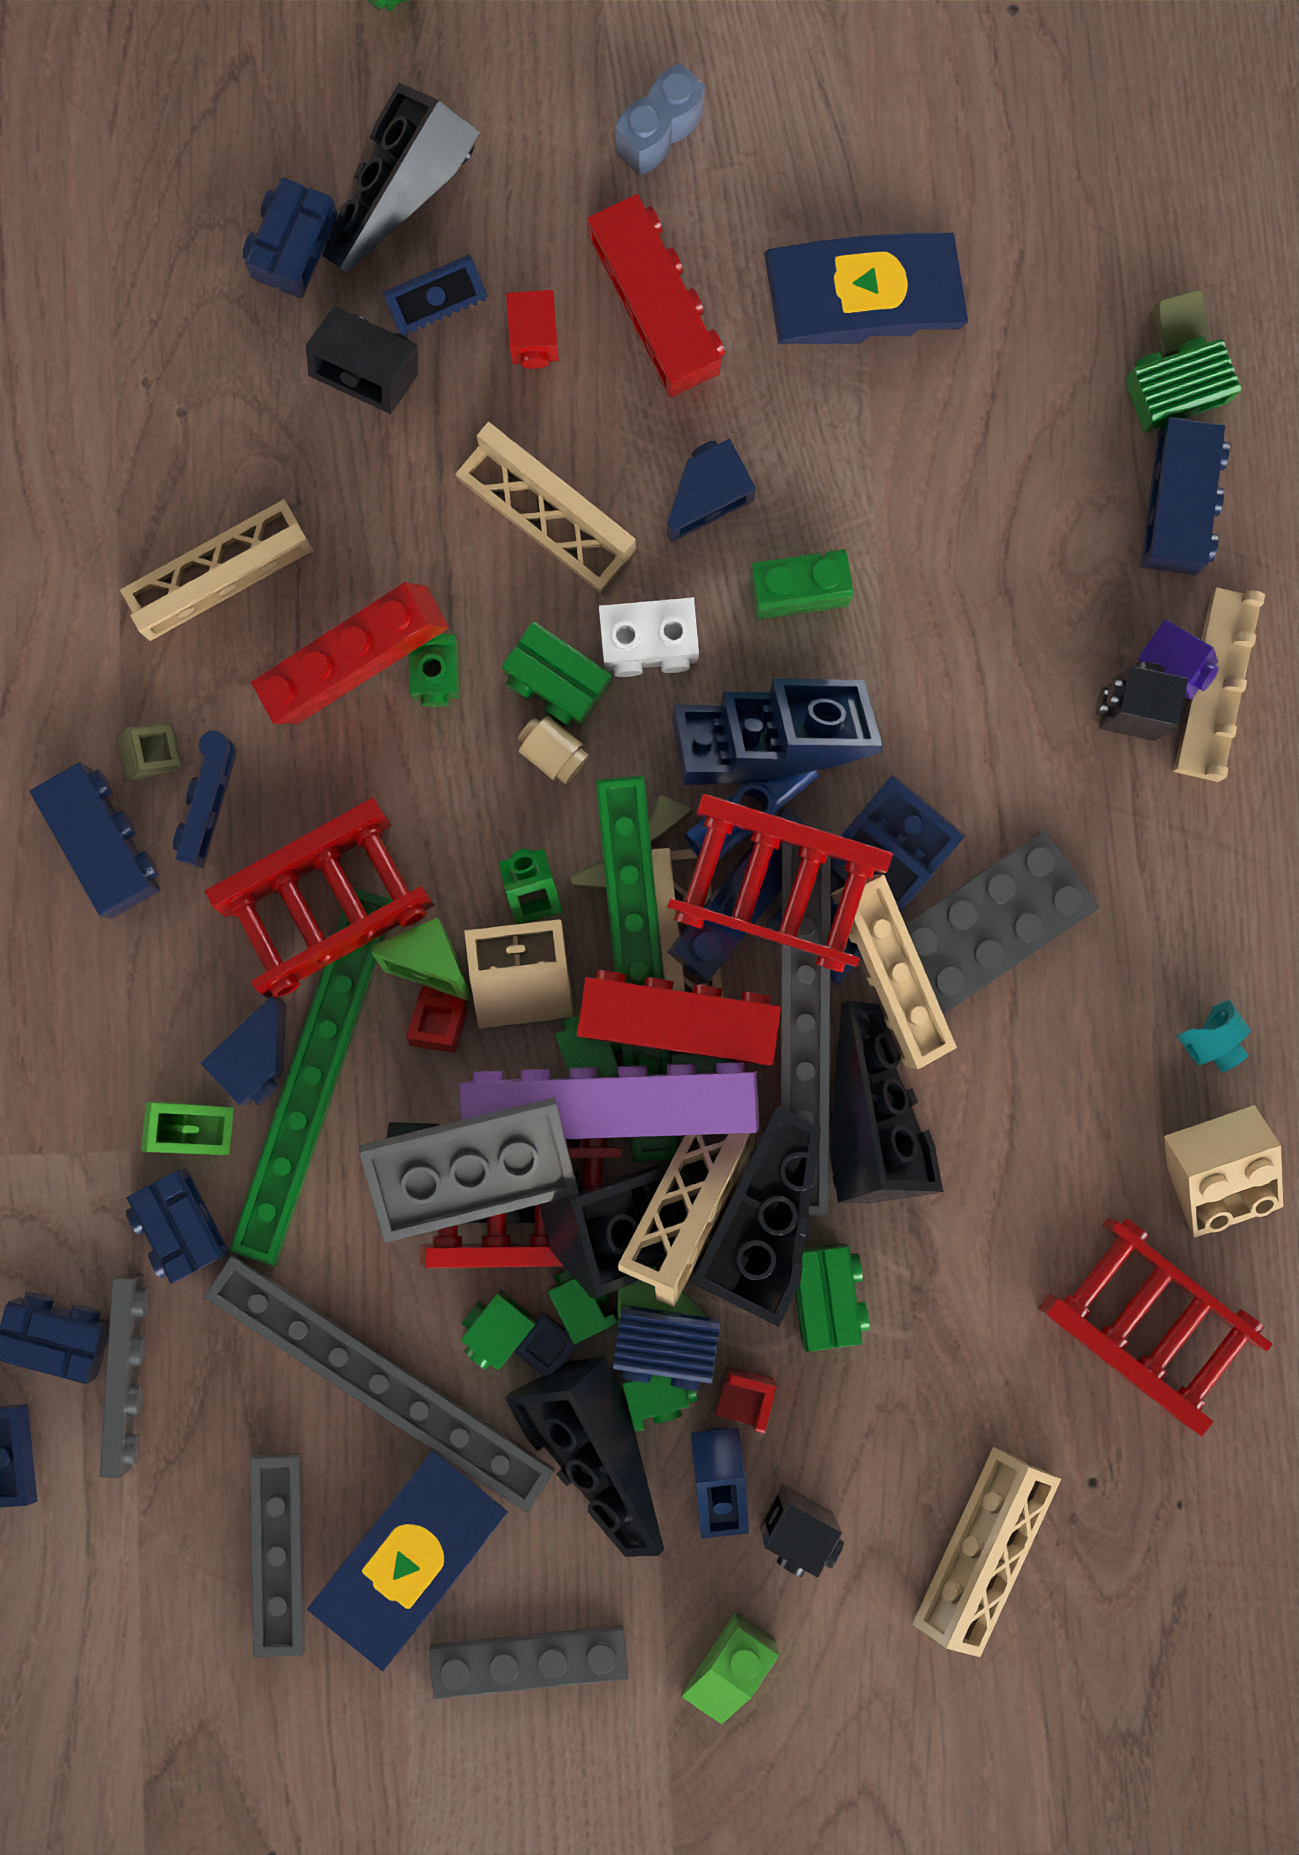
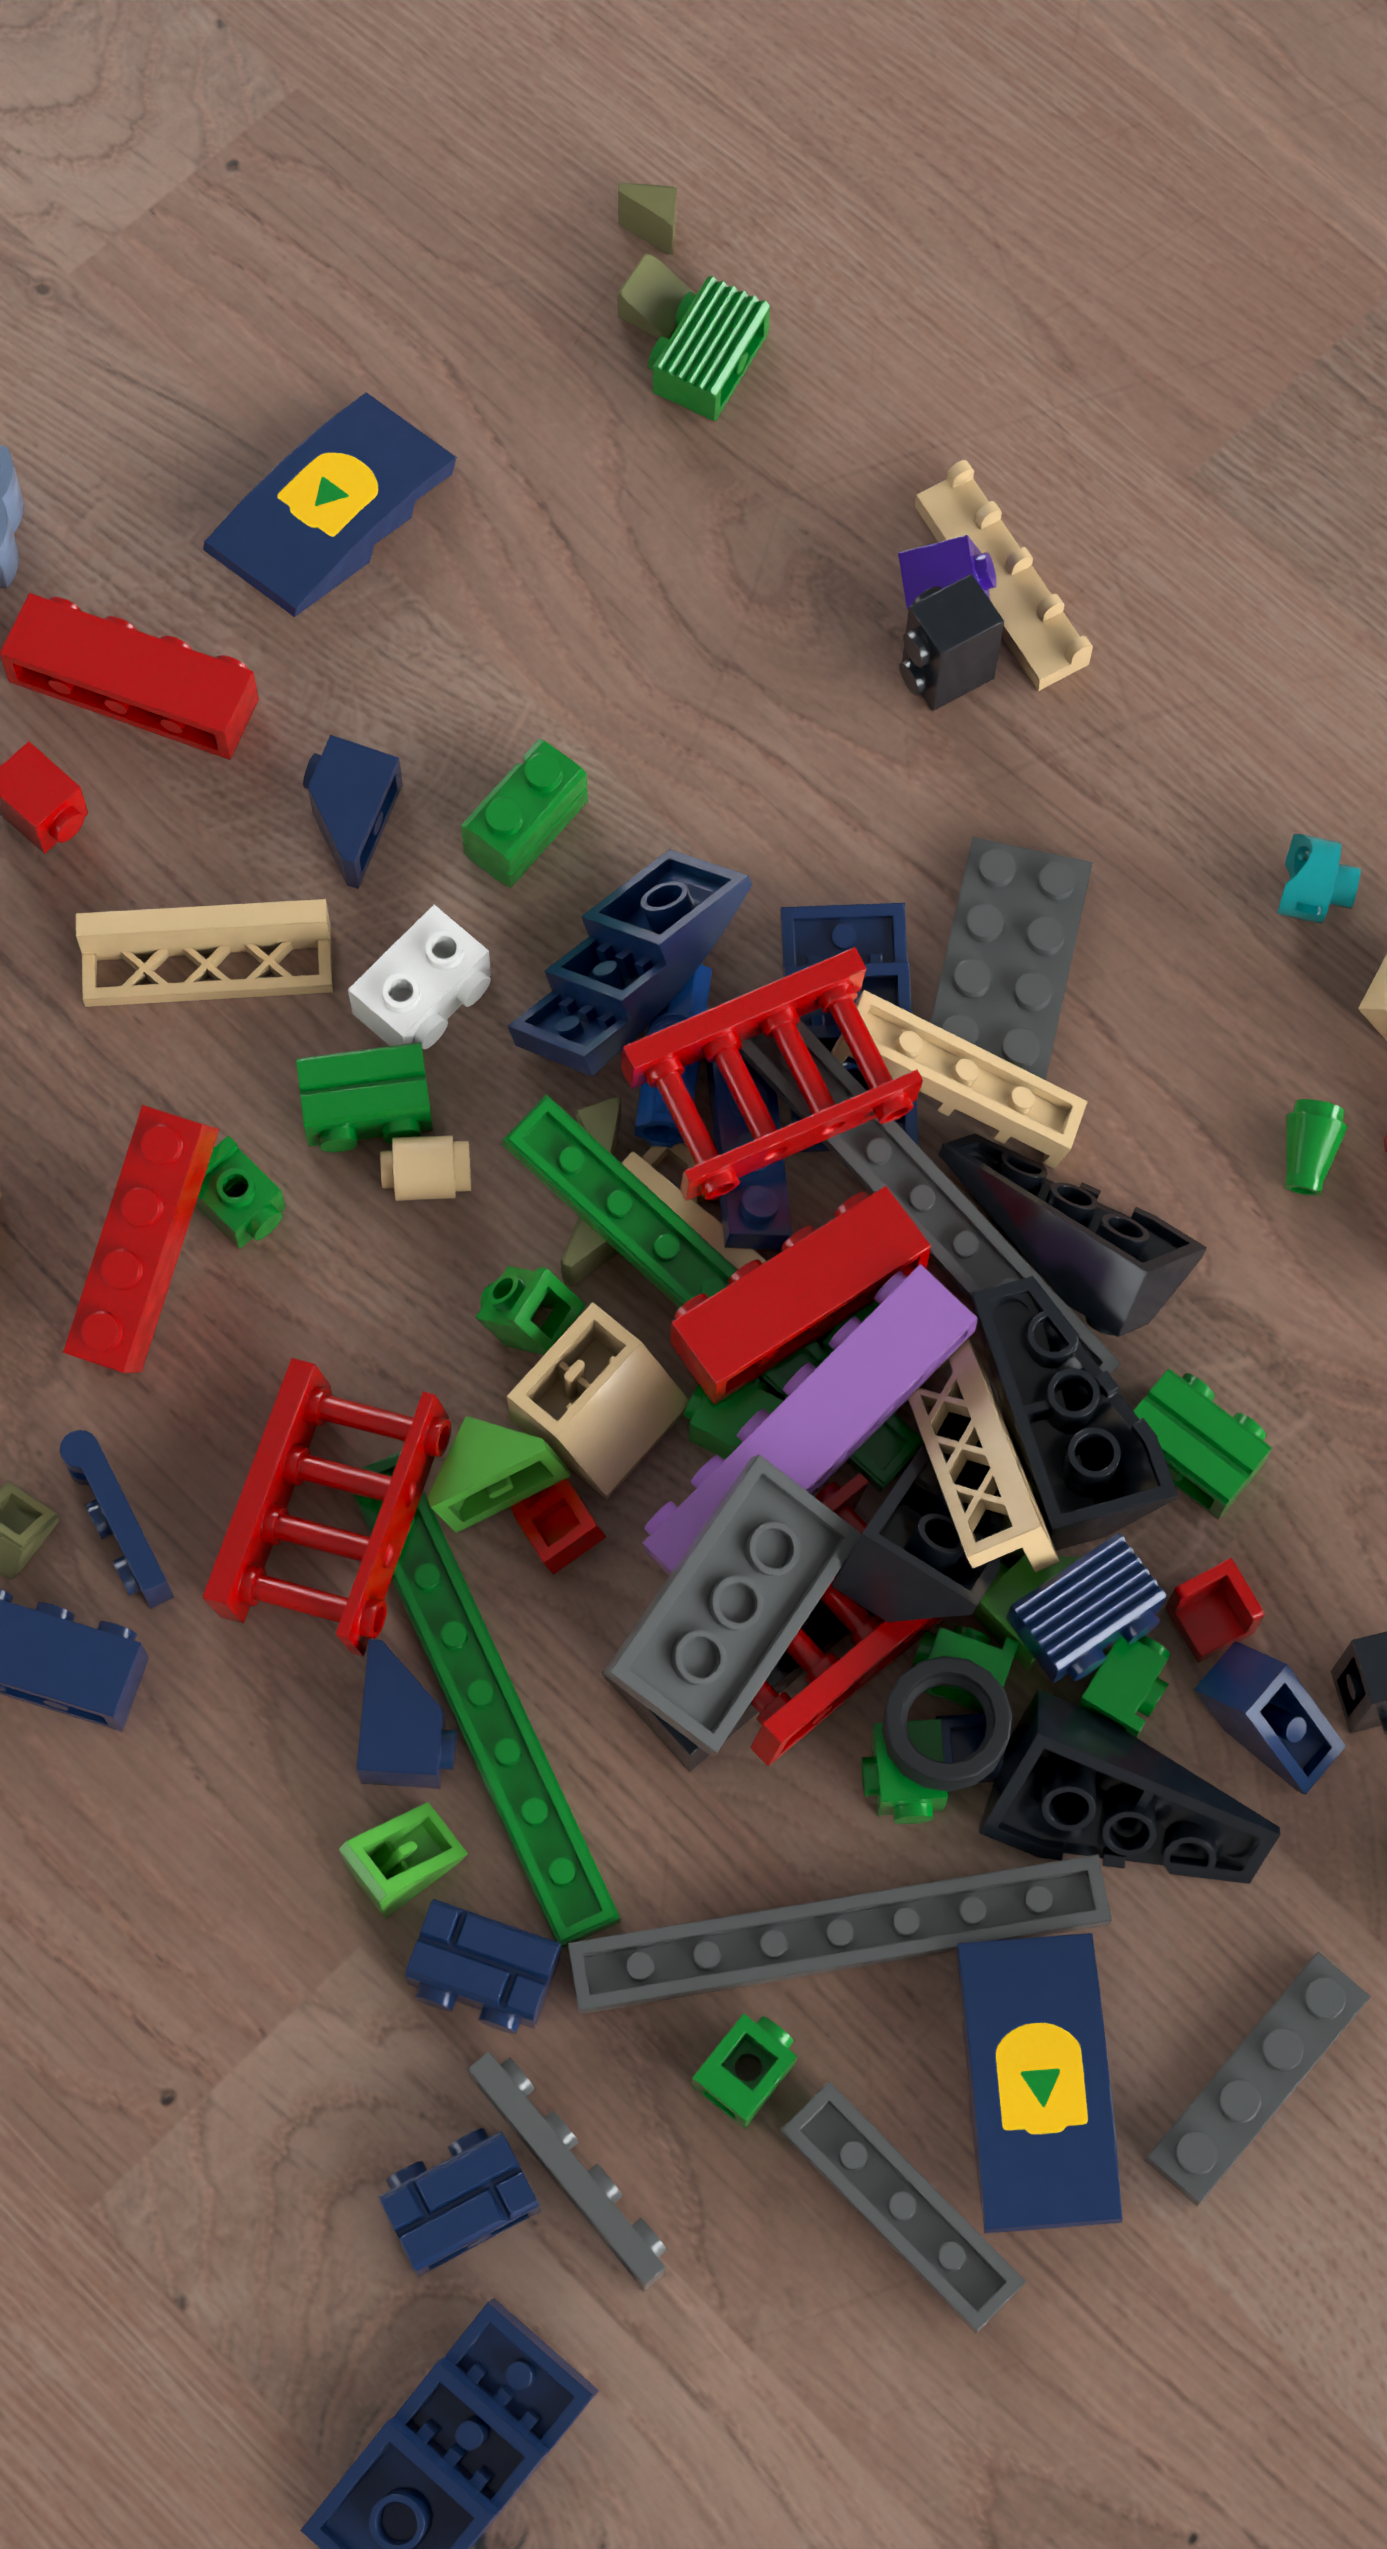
camera: 40 degrees left, 15 degrees down
dark blue brick [1141,417,1230,575] -> none
none -> olive slope [618,183,677,255]
none -> green brick [692,2013,798,2130]
none -> black tyre [882,1656,1012,1792]
none -> green cone [1284,1099,1348,1196]

